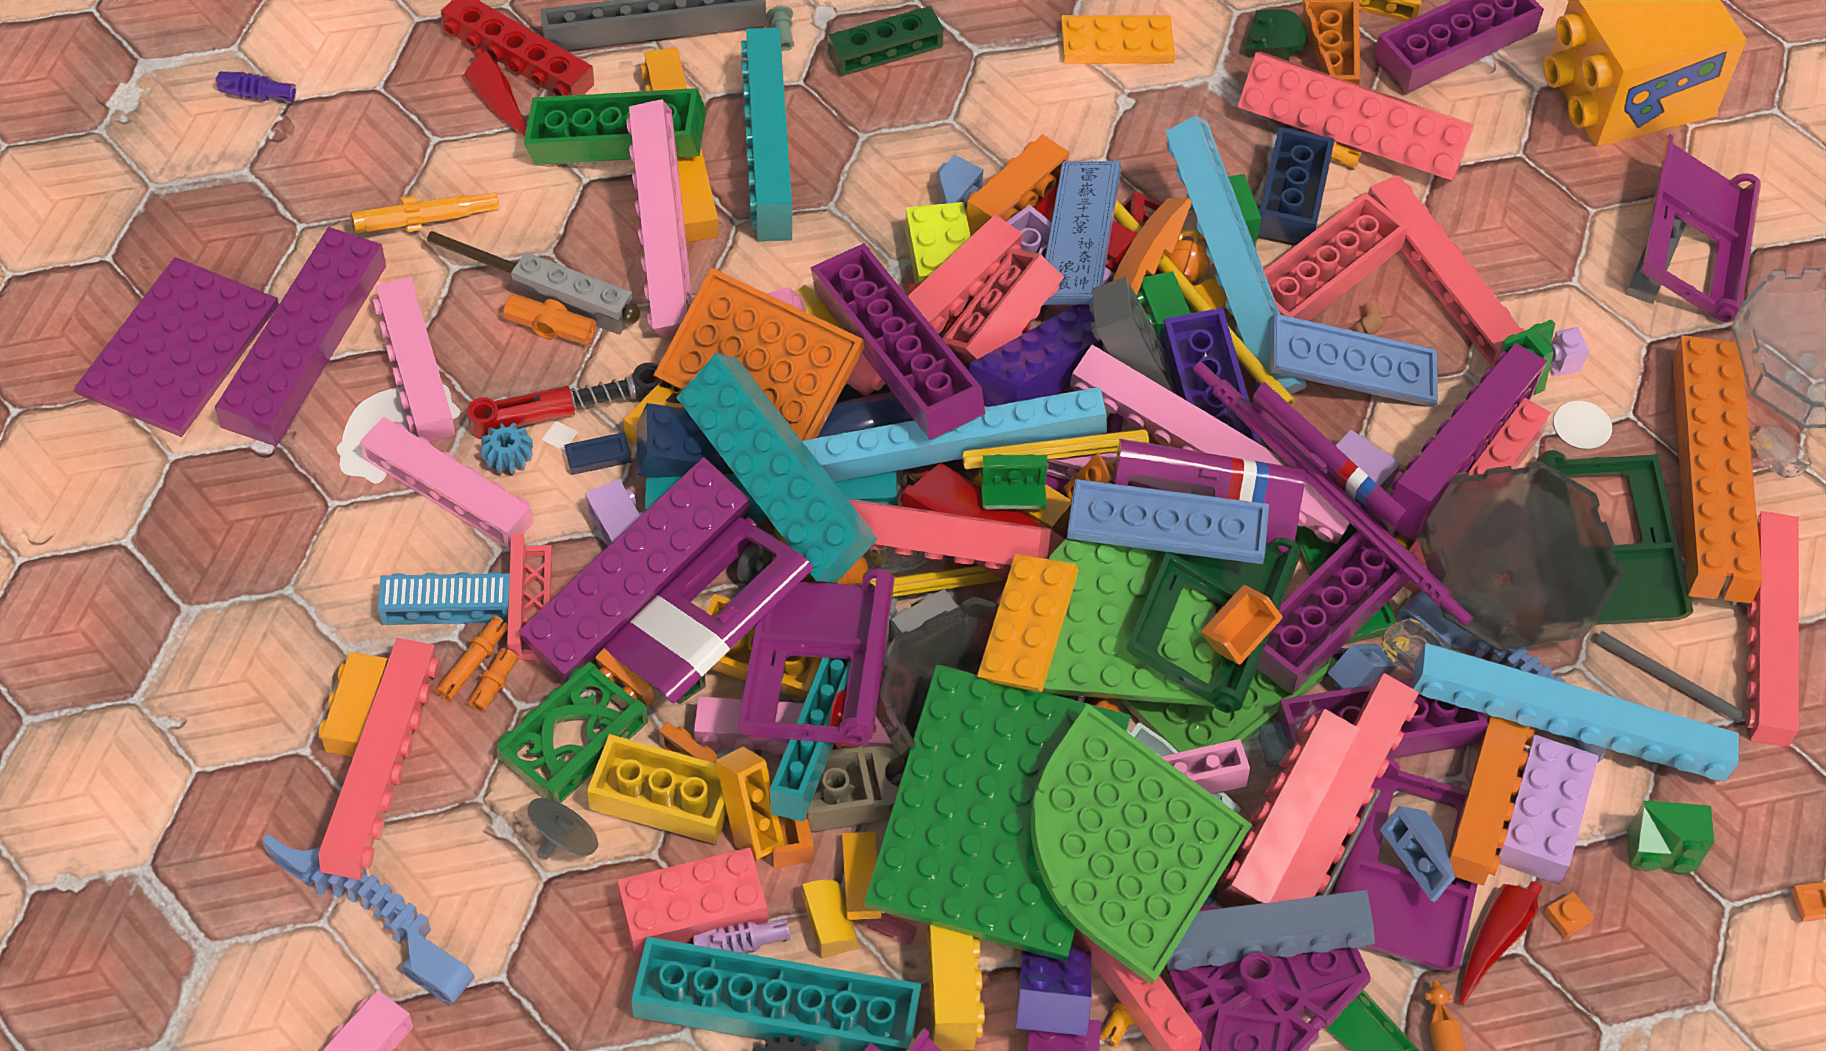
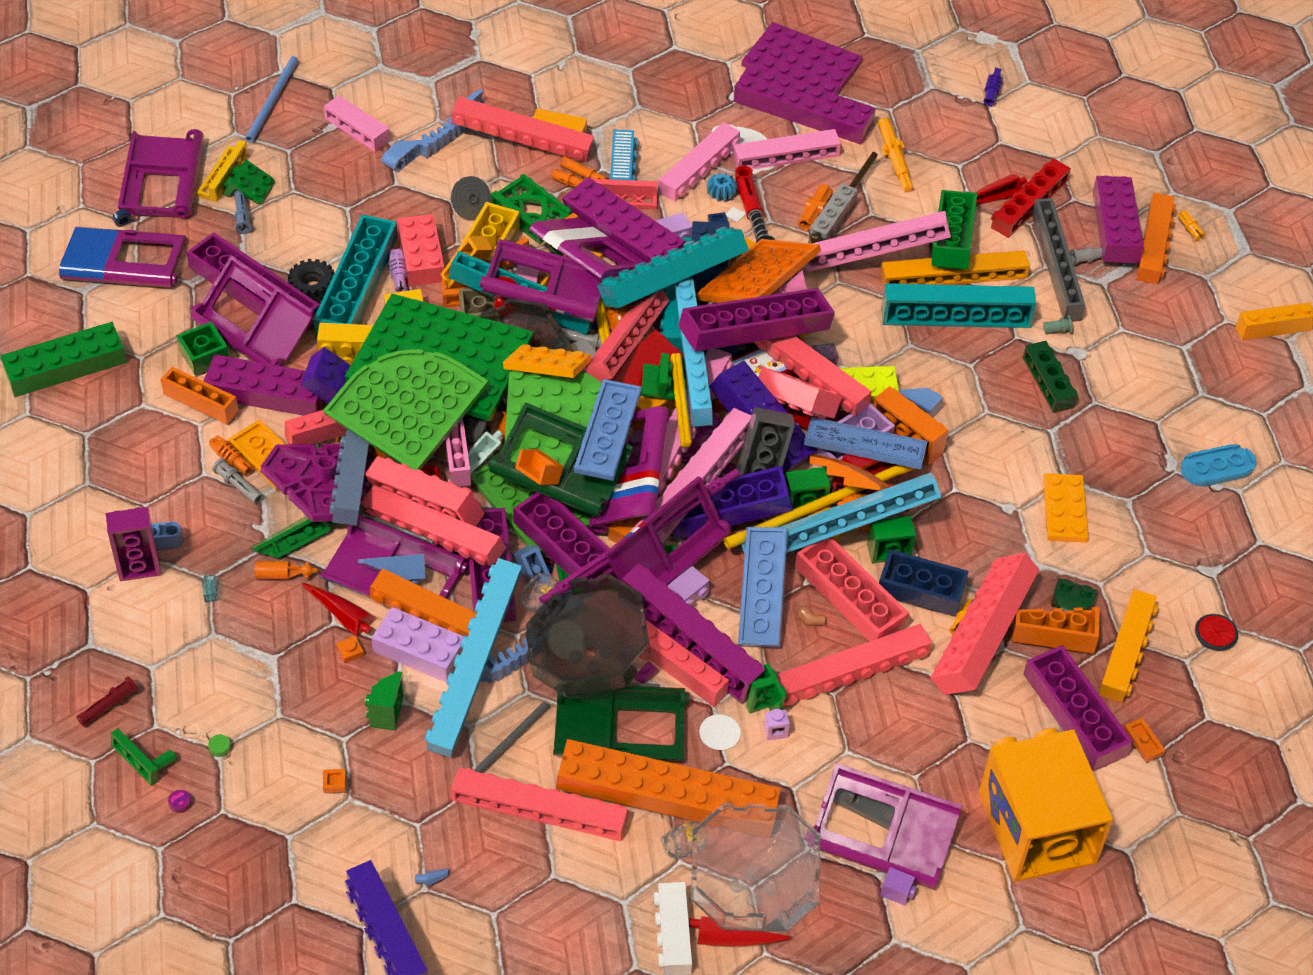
camera: 95 degrees right, 5 degrees down
none -> medium lavender brick [880,867,917,906]

